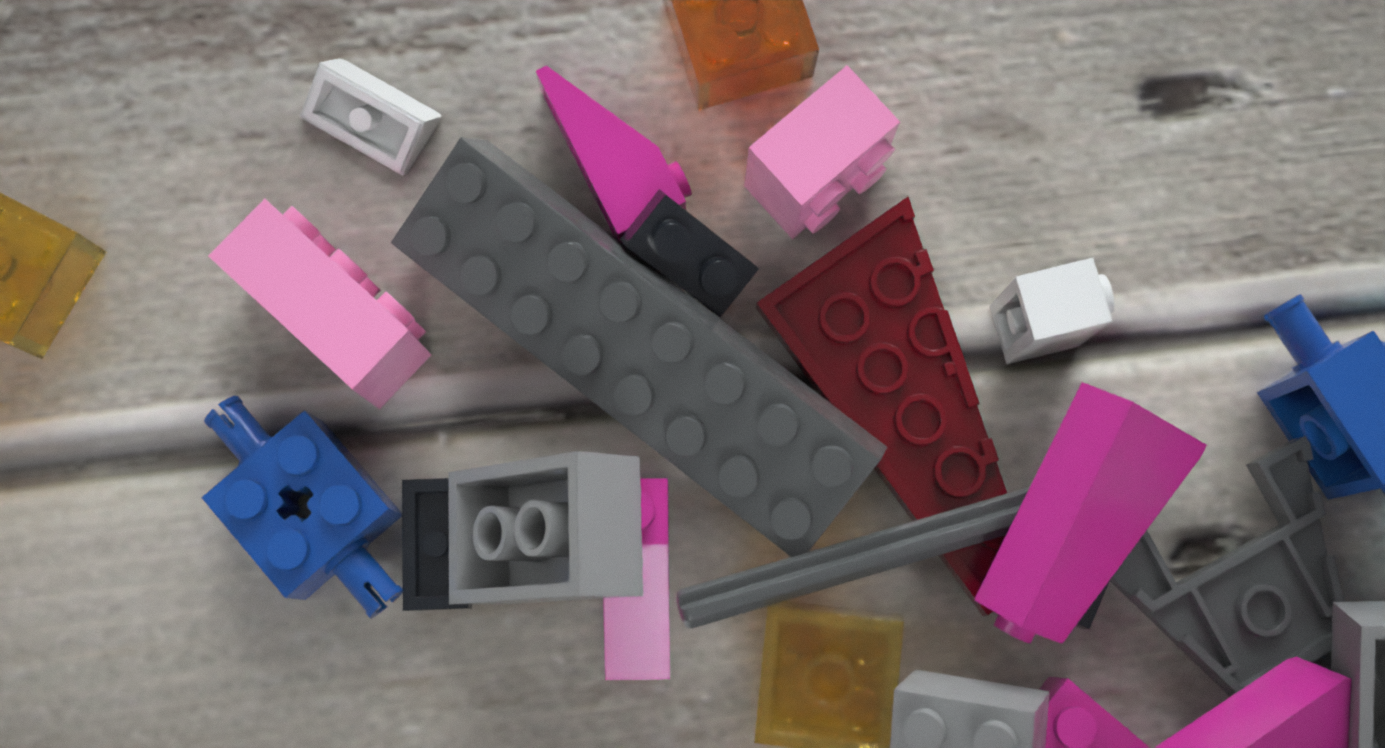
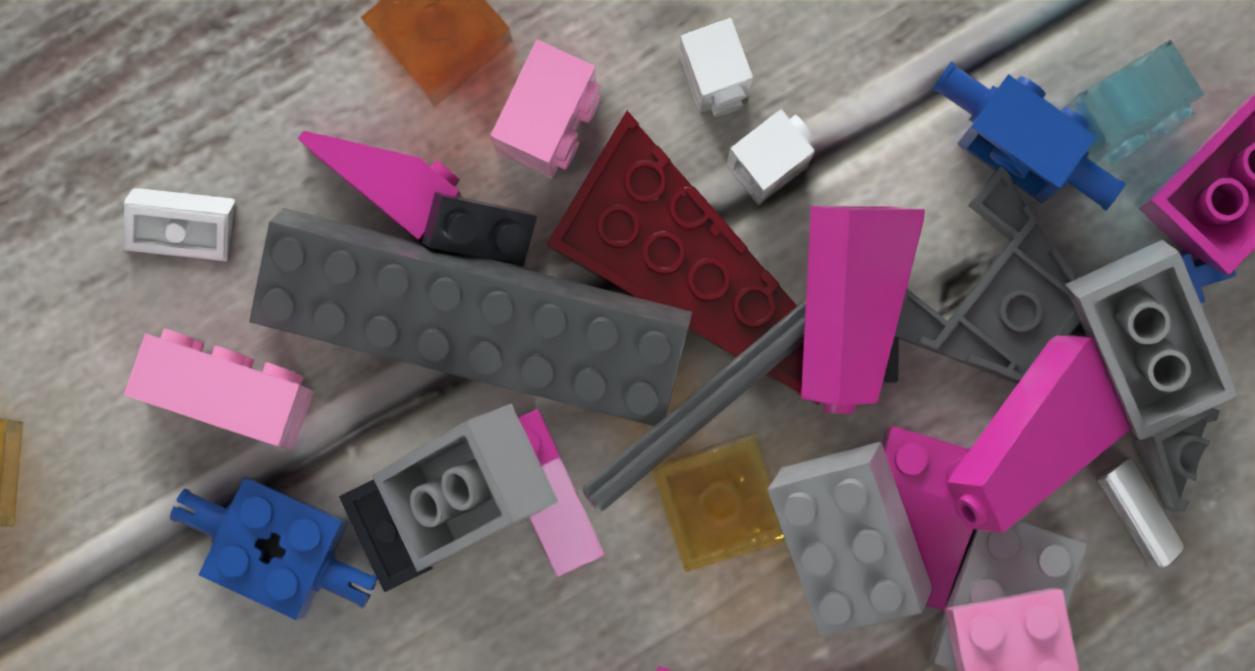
camera: 20 degrees left, 5 degrees up
none -> white brick [679,18,753,117]

